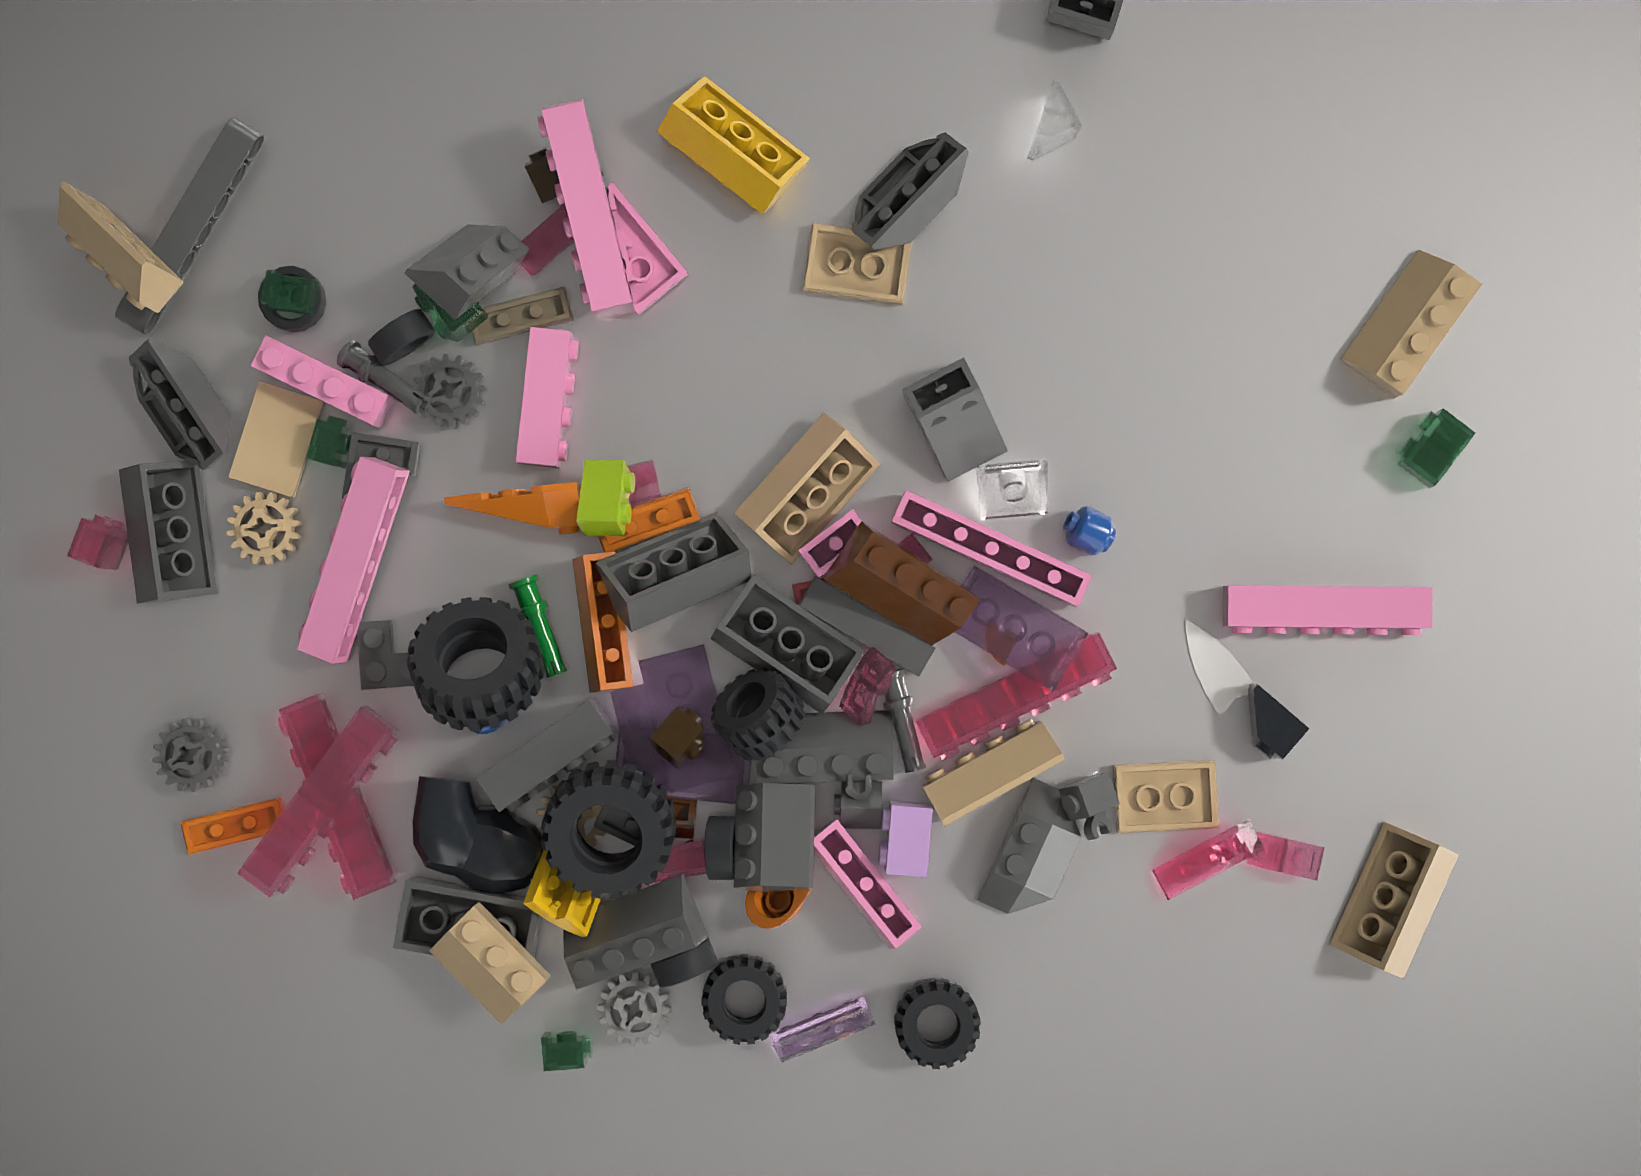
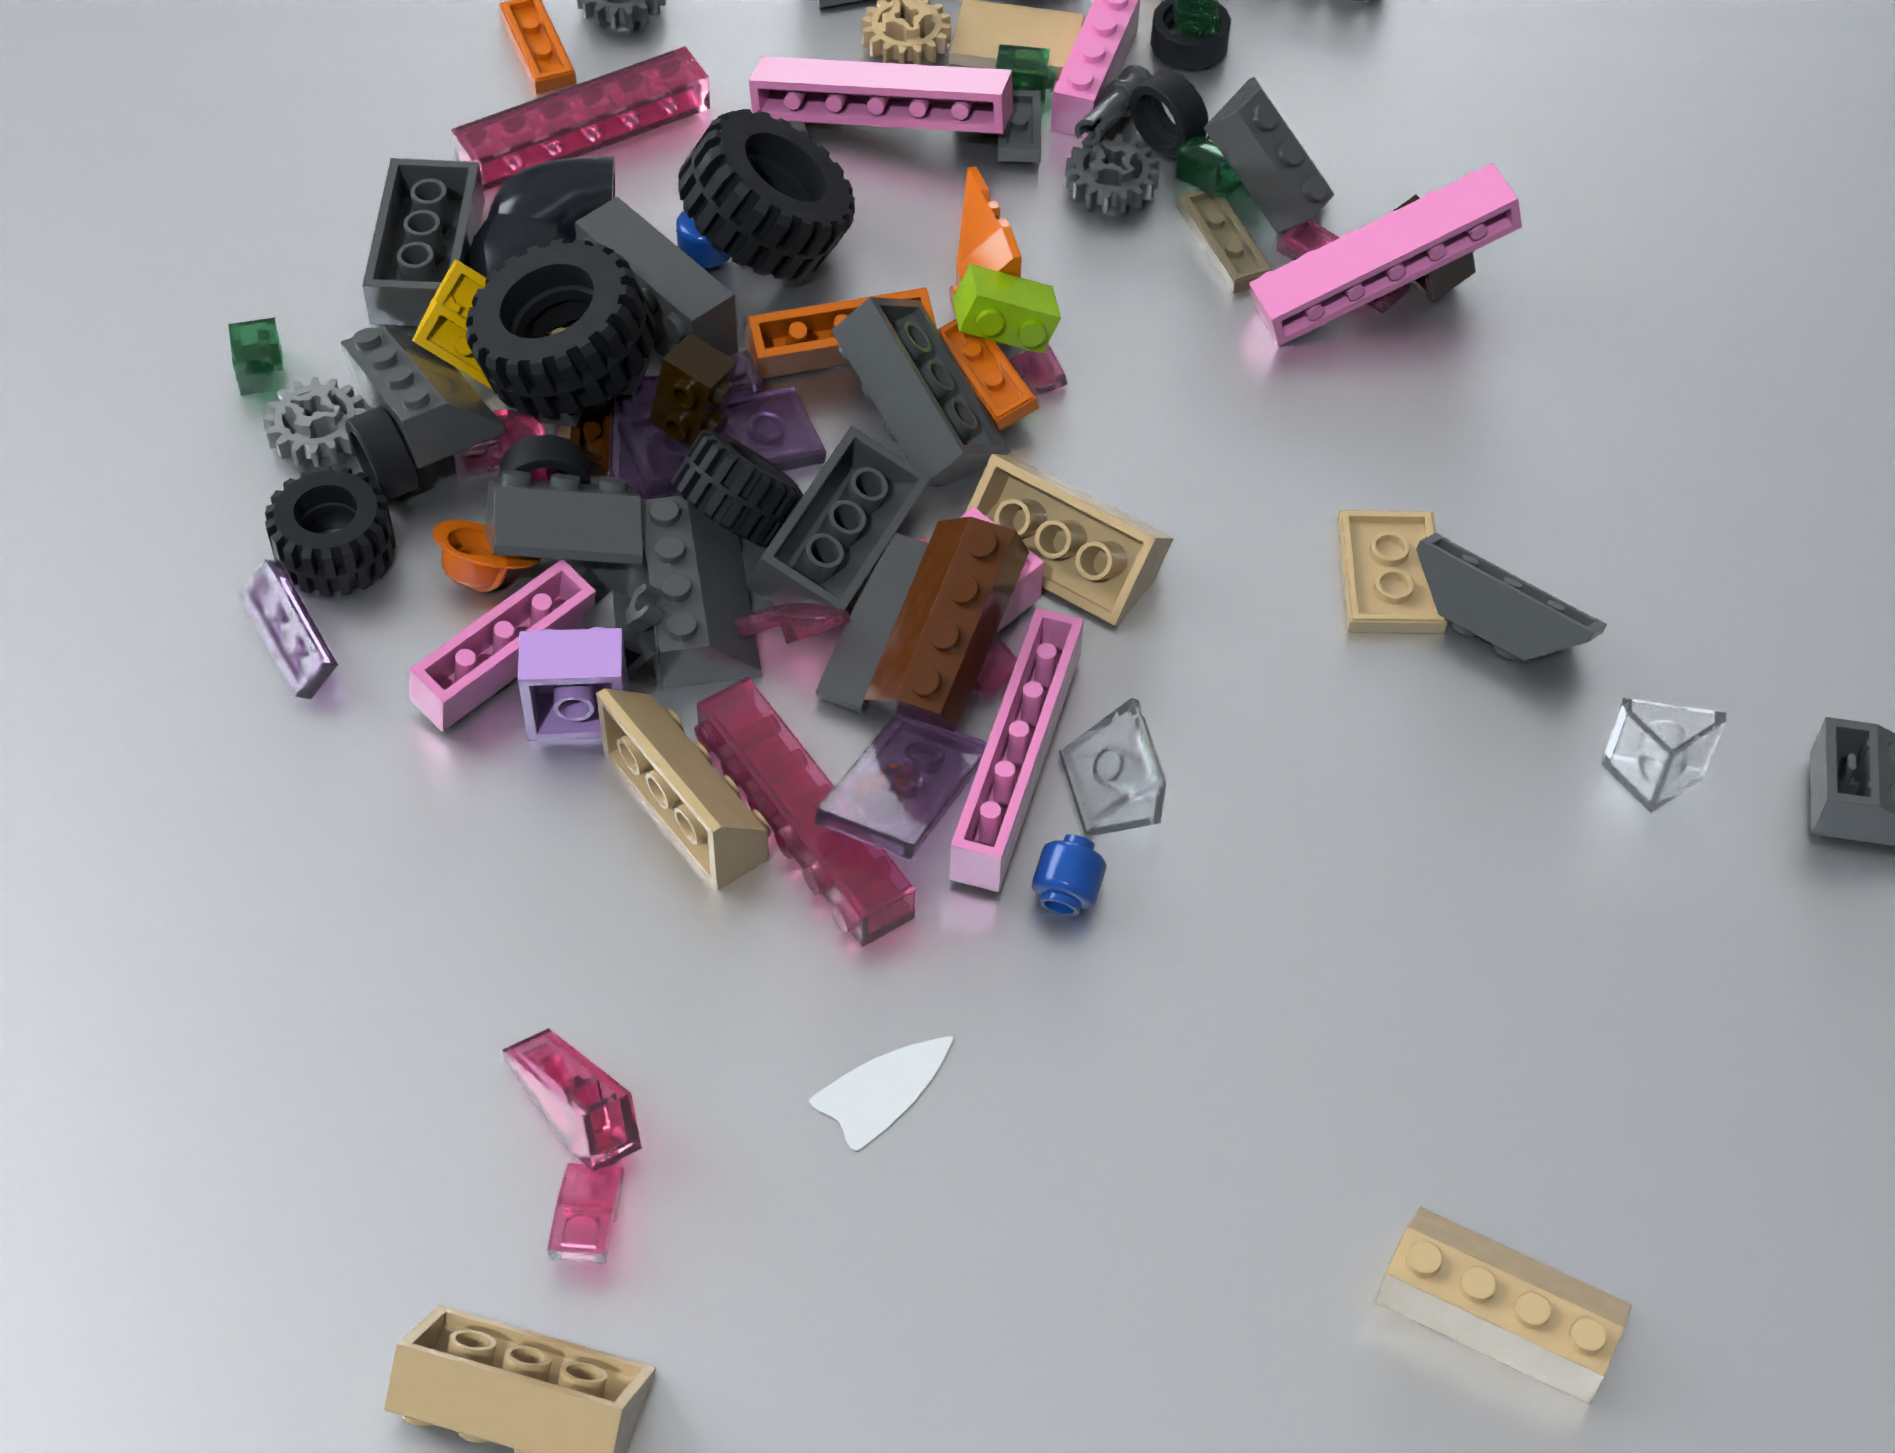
camera: 85 degrees right, 35 degrees down
clear pink brick [237,705,399,897] -> none
tan slope [429,902,551,1024] -> none
green pin [508,574,567,678] -> none
bright pink brick [516,327,579,468] -> none
bright pink wing [607,182,688,316] -> none
yellow slope [657,76,810,215] -> none
dark grey pin [876,668,926,773] -> none
black tyre [894,978,981,1069] -> none
dark grey slope [902,358,1008,482] -> none
dark grey wedge [977,777,1082,914] -> none
dark grey brick [1058,772,1120,840] -> none
tan tile [1113,760,1219,833] -> none
bright pink brick [1223,585,1433,635] -> none
black slope [1248,683,1310,759] -> none
clear green brick [1397,408,1476,488] -> none

